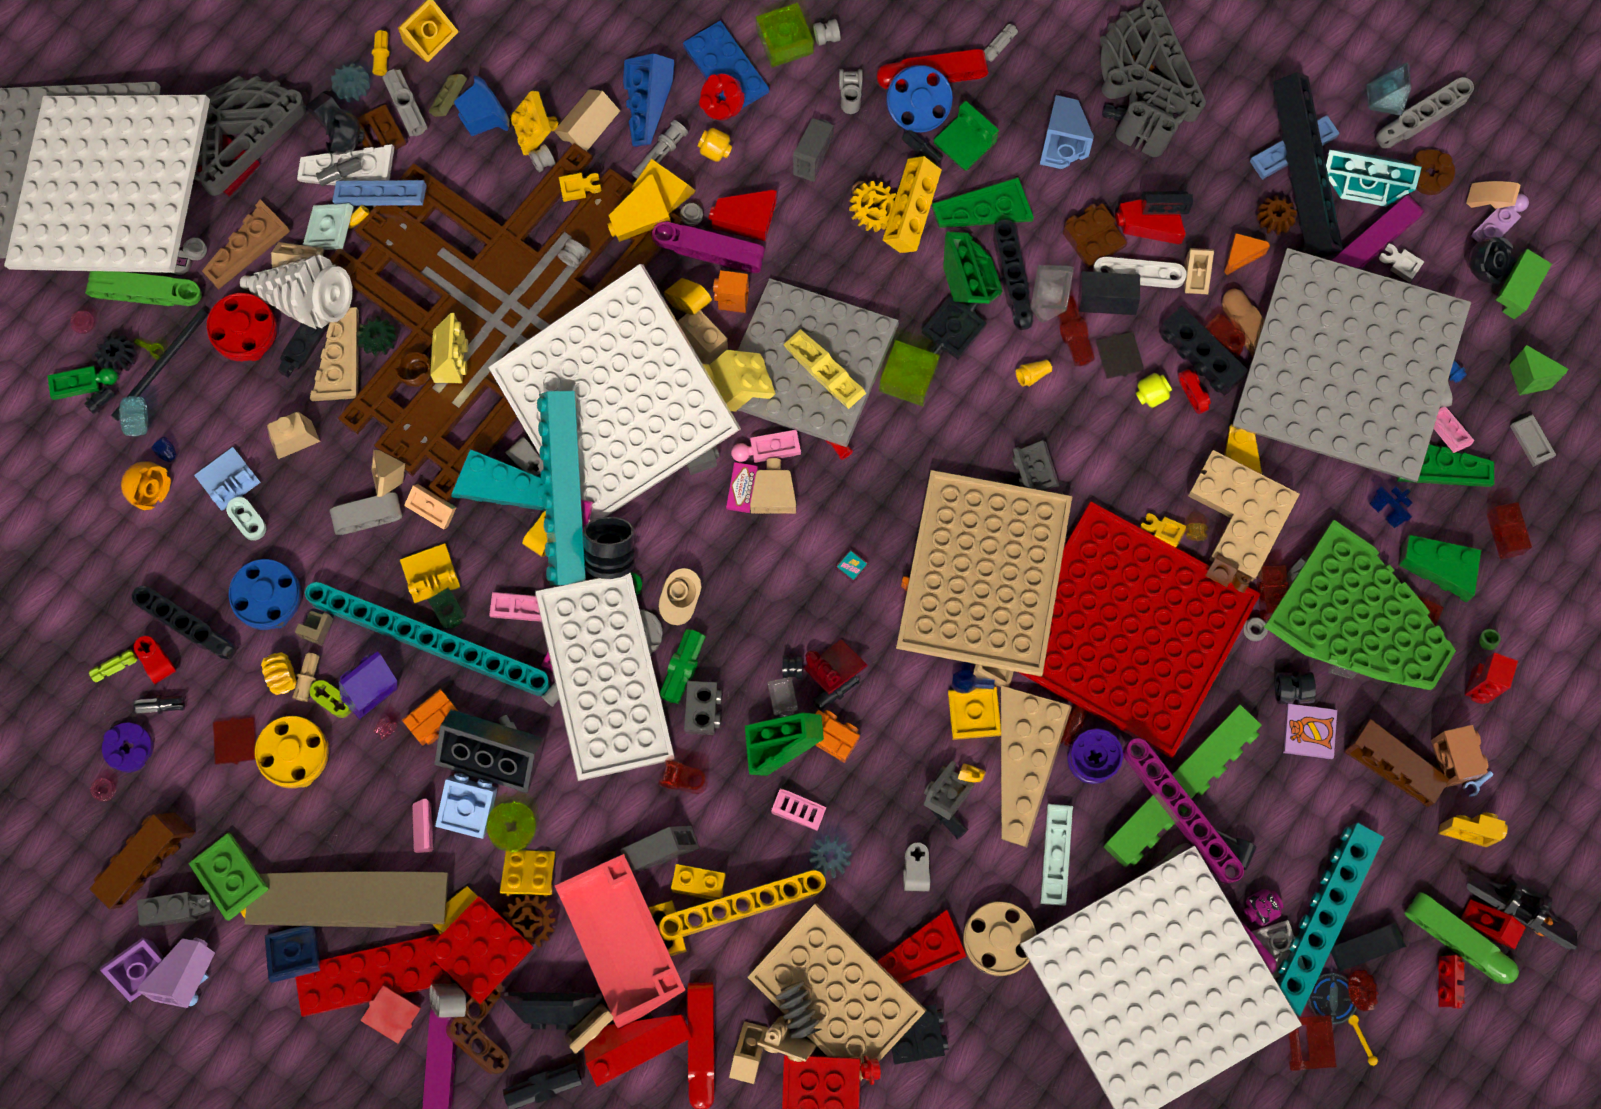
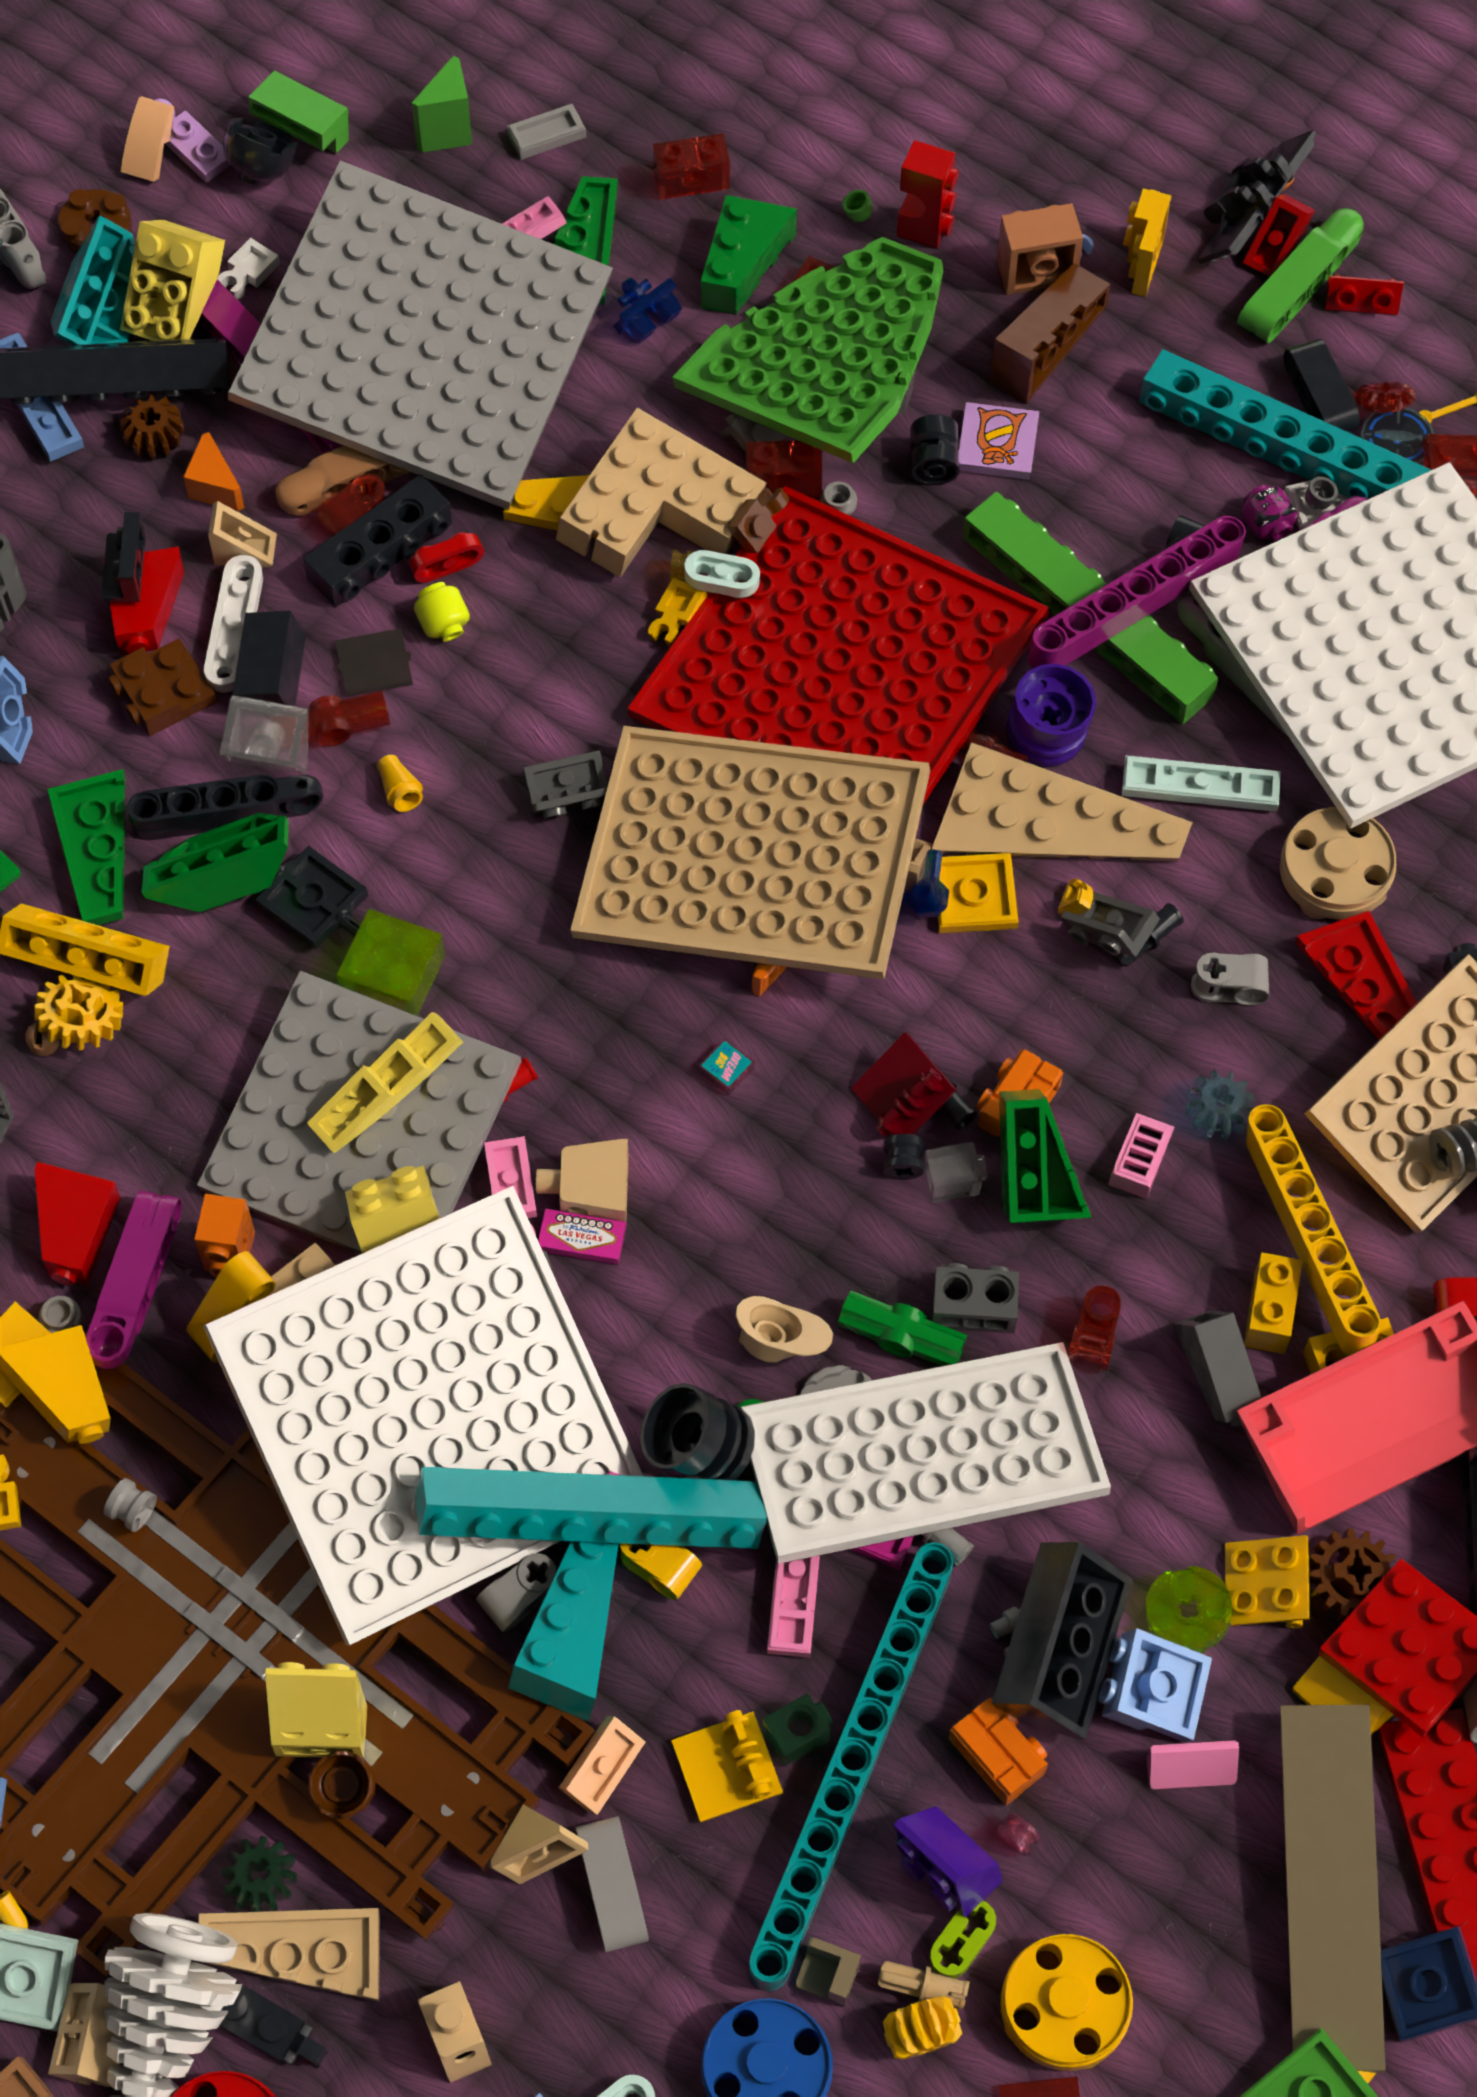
camera: 90 degrees left, 10 degrees down
none -> light yellow slope [120,220,225,341]
none -> light aqua plate [684,550,760,598]

